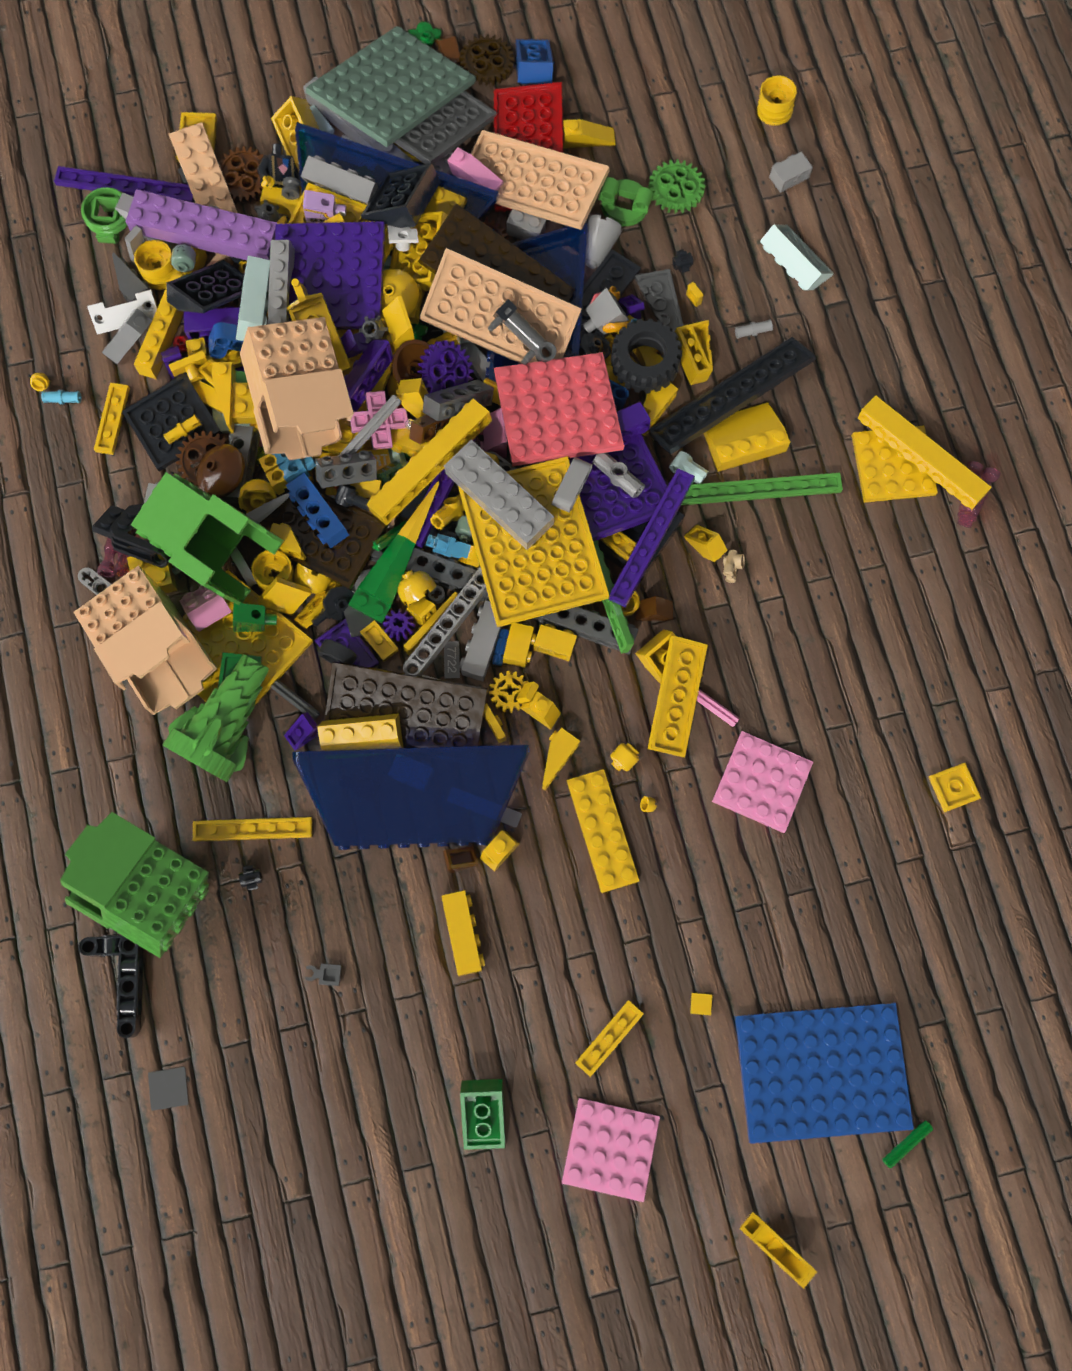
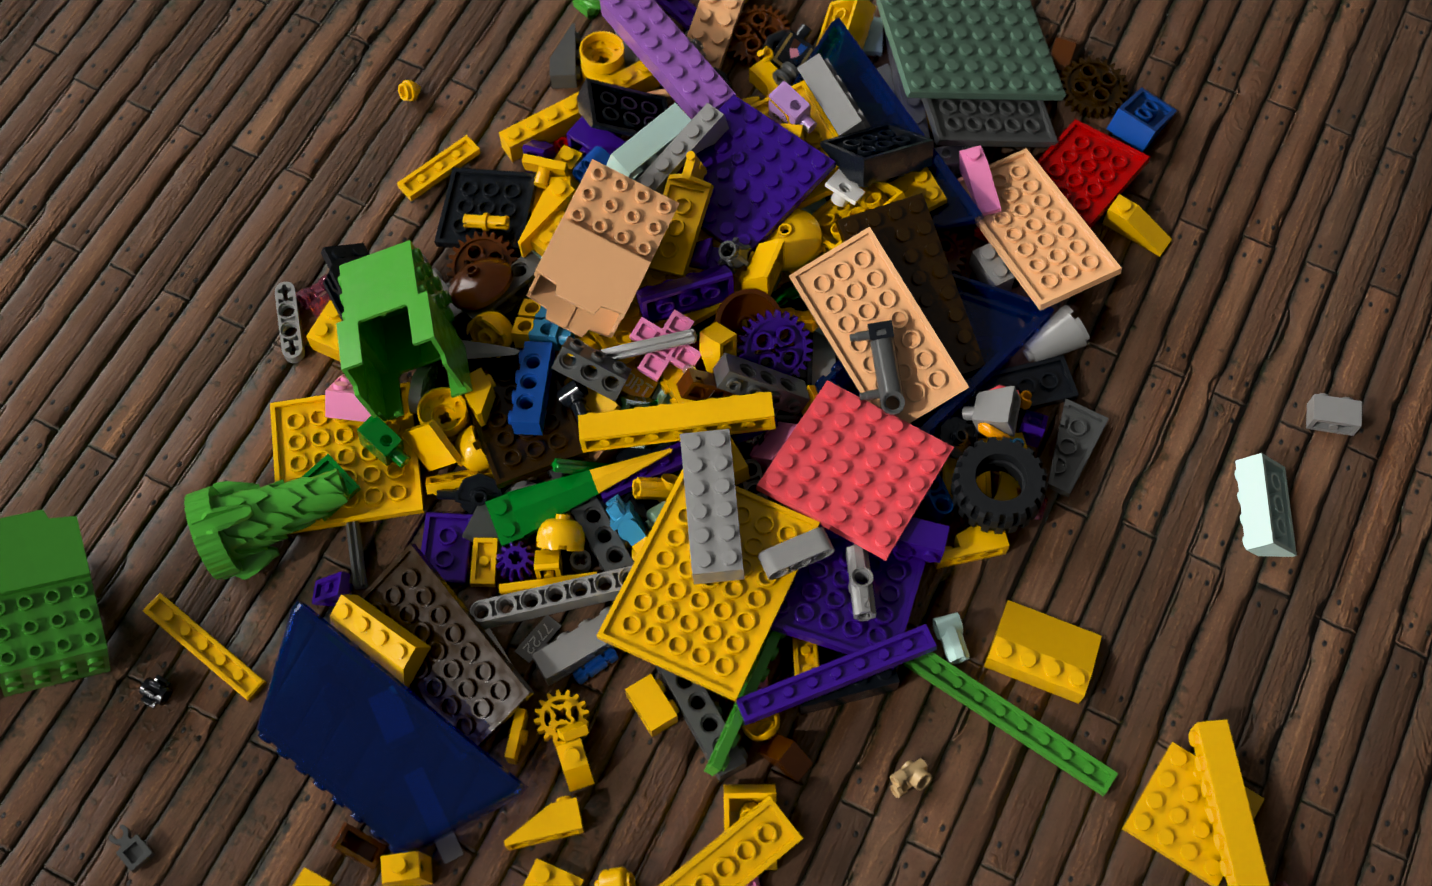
camera: 45 degrees right, 10 degrees down
medium azure pin [41,390,82,405] -> none
light nougat piece [74,566,217,715] -> none
white brick [87,289,157,334] -> none
slope [101,308,152,364] -> none
light grey tile [125,226,145,267] -> none
sand green head [171,244,196,272] -> none
dark grey rock [254,200,281,222] -> none
black tyre [318,639,357,664] -> none
green plate [407,21,441,47] -> none
yellow brick [503,623,537,668] -> none
bright green piece [599,177,653,226] -> none
bright green gear [648,159,705,214] -> none
black plate [648,337,816,455] -> none
black gear [672,249,693,273] -> none
yellow wedge [675,320,713,385] -> none
yellow slope [684,525,728,562] -> none
yellow tile [686,282,704,307] -> none
light grey pin [735,319,773,339] -> none
yellow wheel [757,76,797,126] -> none

